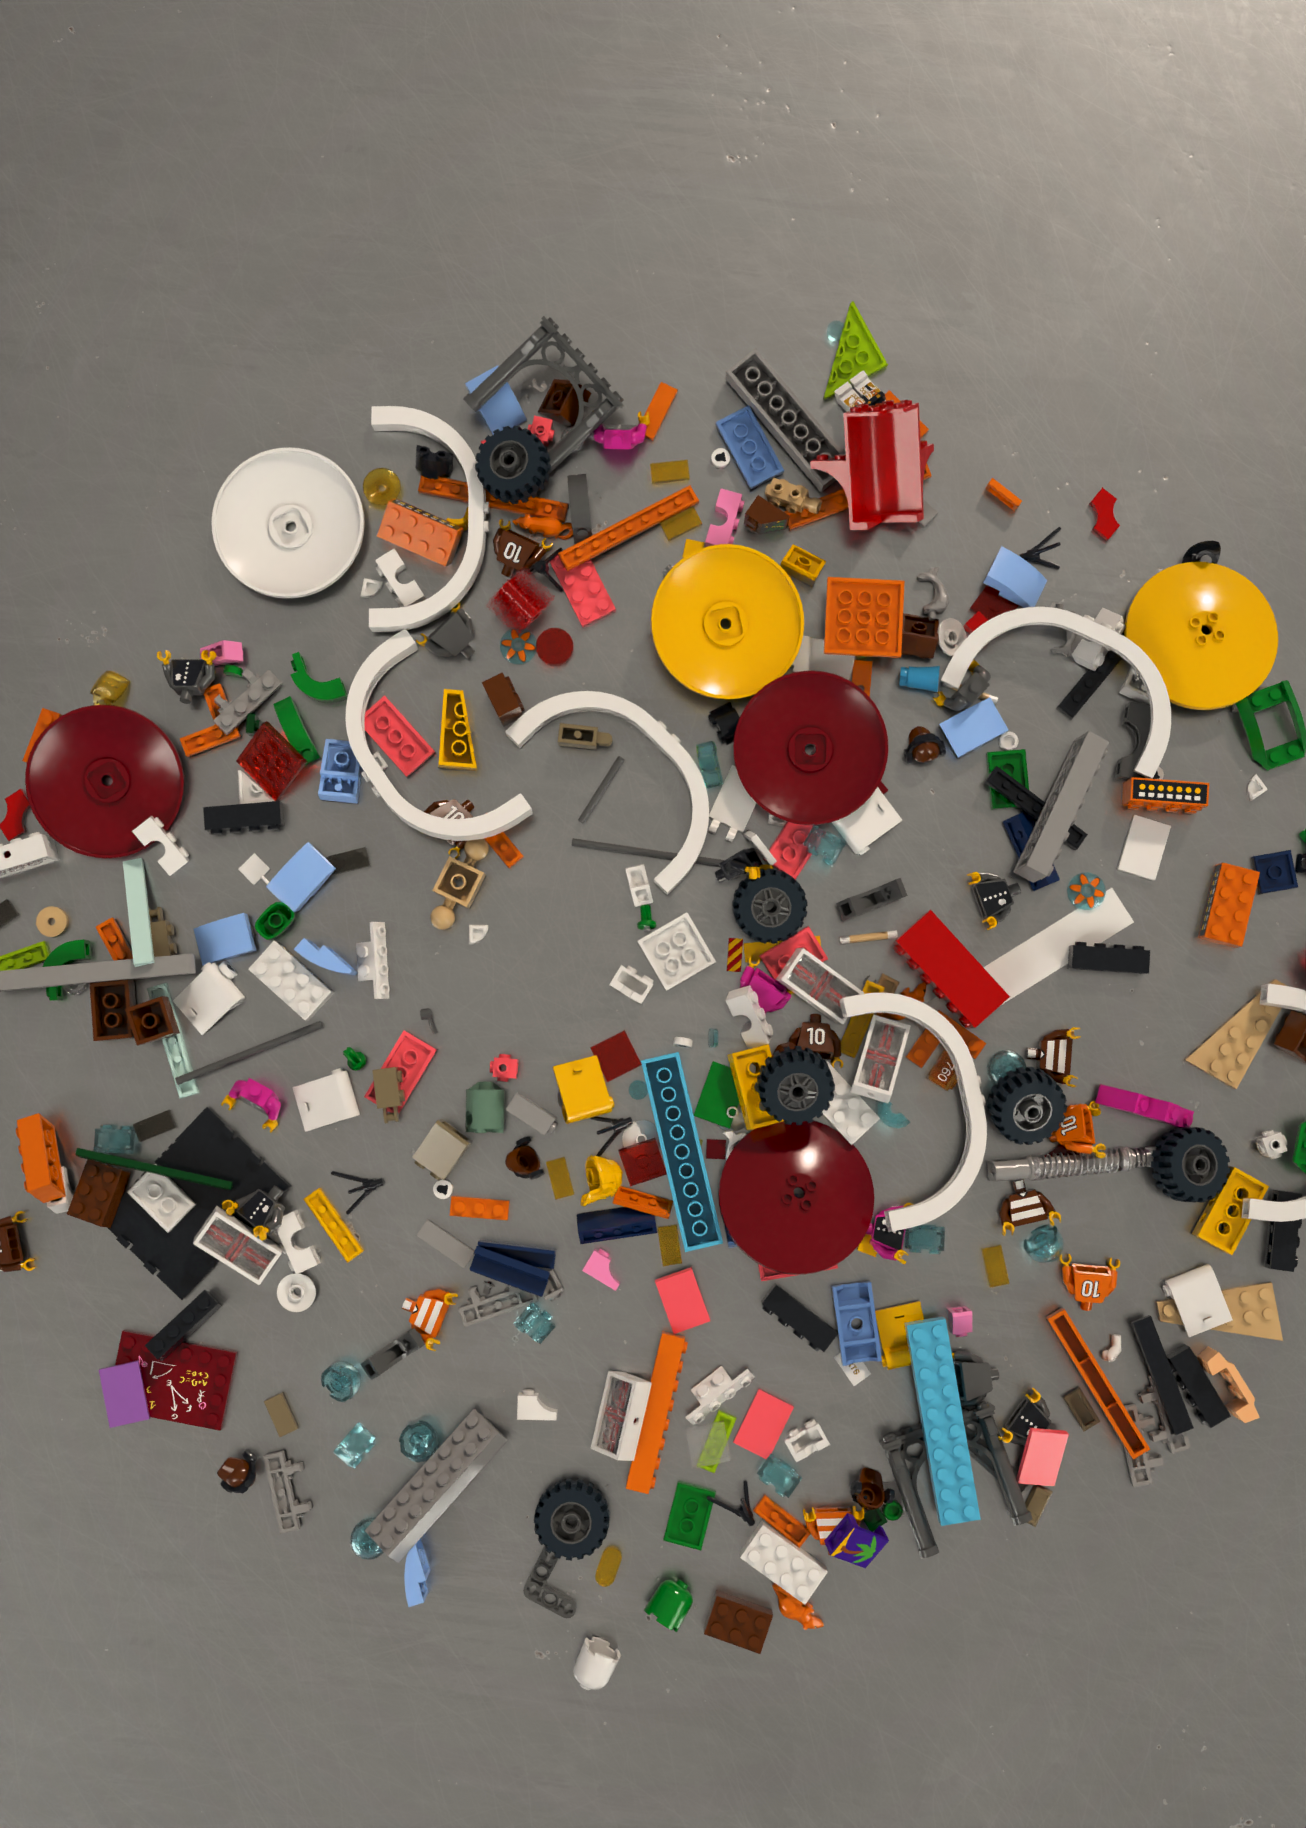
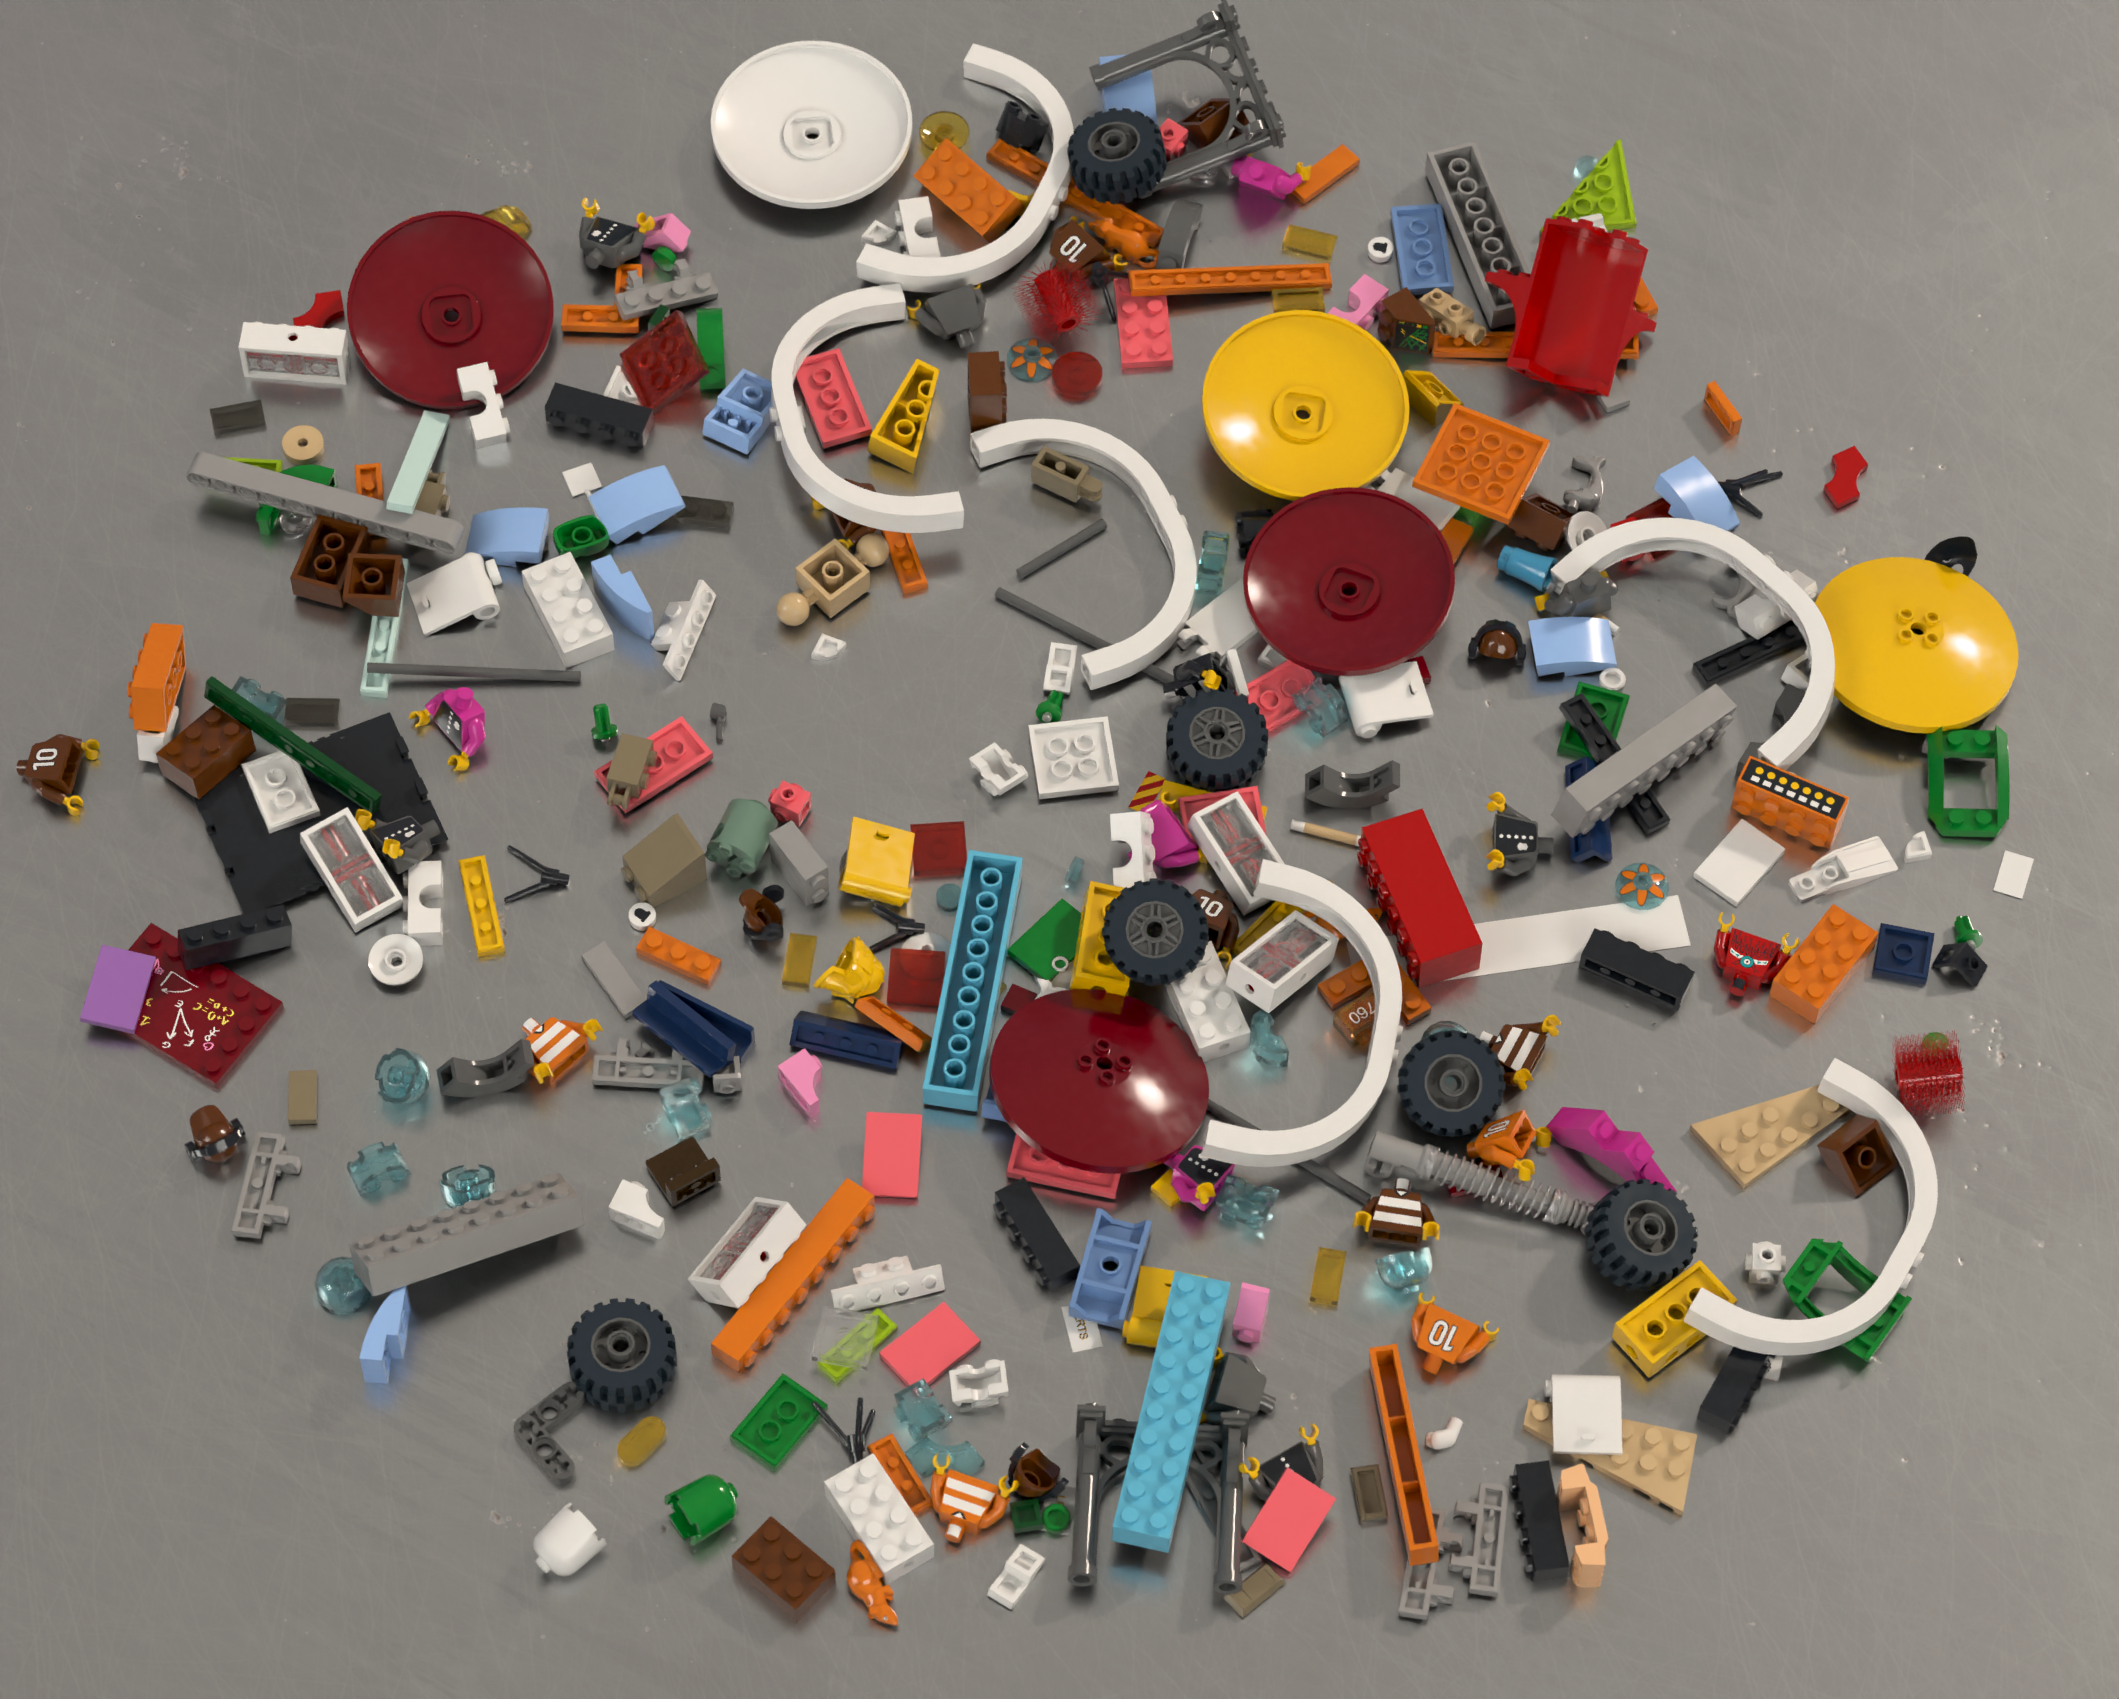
camera: 15 degrees right, 25 degrees down
green arch [290,652,348,703] -> none
white door [292,1068,360,1132] -> none
clear yellow tile [657,1224,682,1266] -> none
white tile [673,1037,693,1048] -> none
dark purple panel [824,1513,889,1568] -> none
black tile [1131,1315,1194,1435] -> none
none -> dark brown bracket [645,1136,721,1207]
none -> clear light blue tile [904,1436,985,1477]
none -> white slope [987,1544,1045,1610]
none -> dark grey piece [1206,1099,1372,1204]
none -> torso [1713,912,1800,996]
none -> white piece [1789,836,1898,902]

